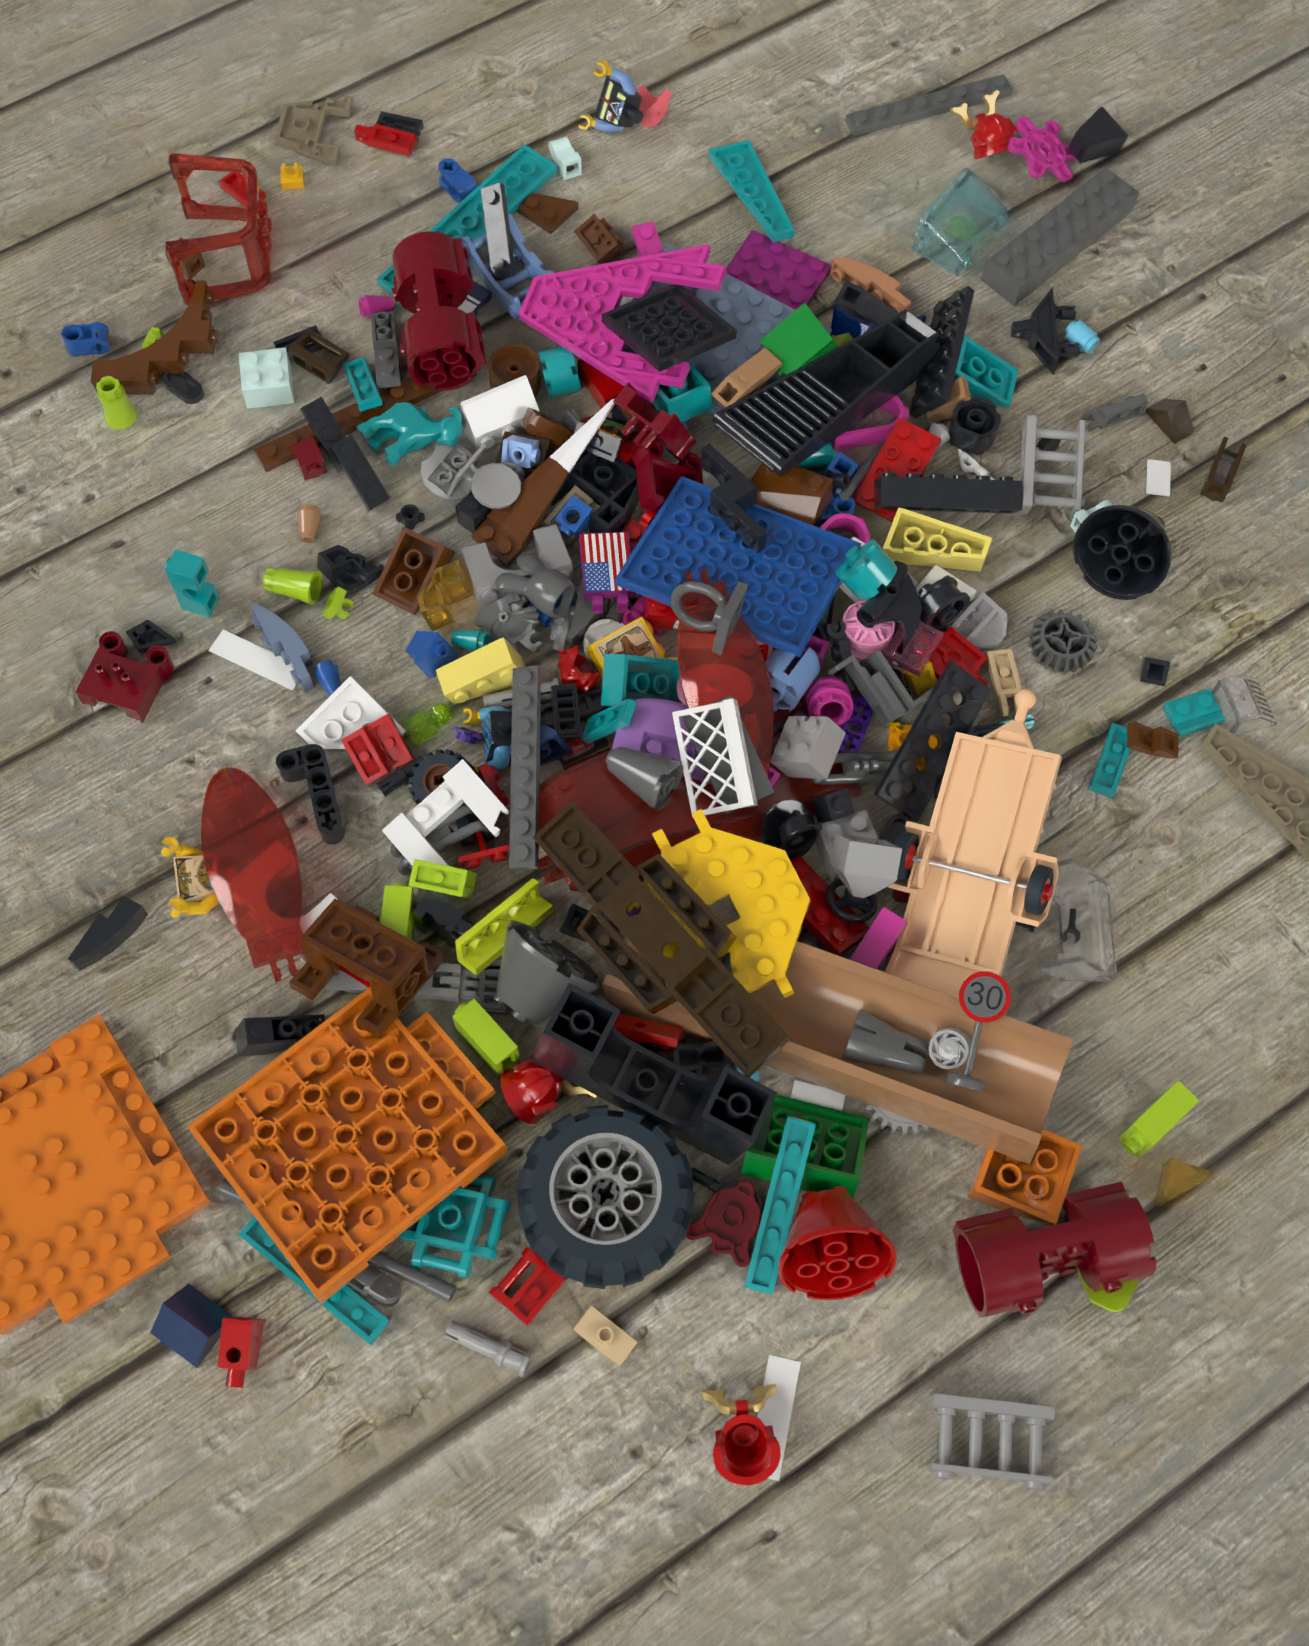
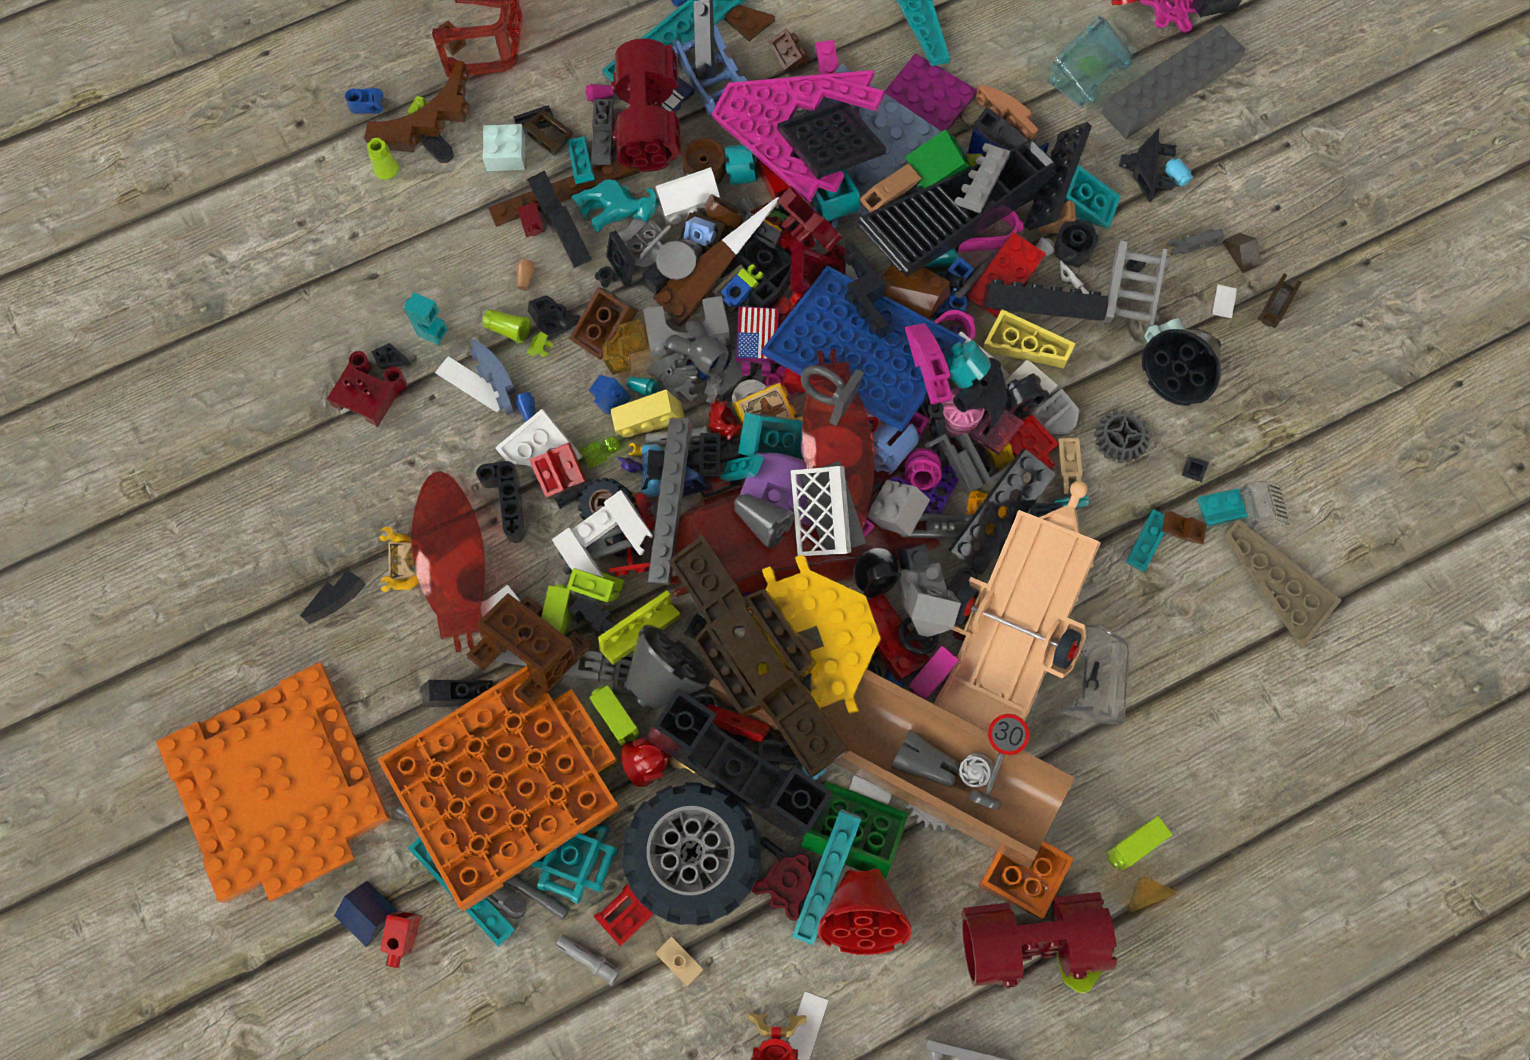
camera: 10 degrees right, 5 degrees up
none -> black tile [606,230,635,285]
none -> lime tile [737,264,763,289]
none -> dark pink slope [905,323,953,405]
none -> light grey hinge [954,143,1010,213]

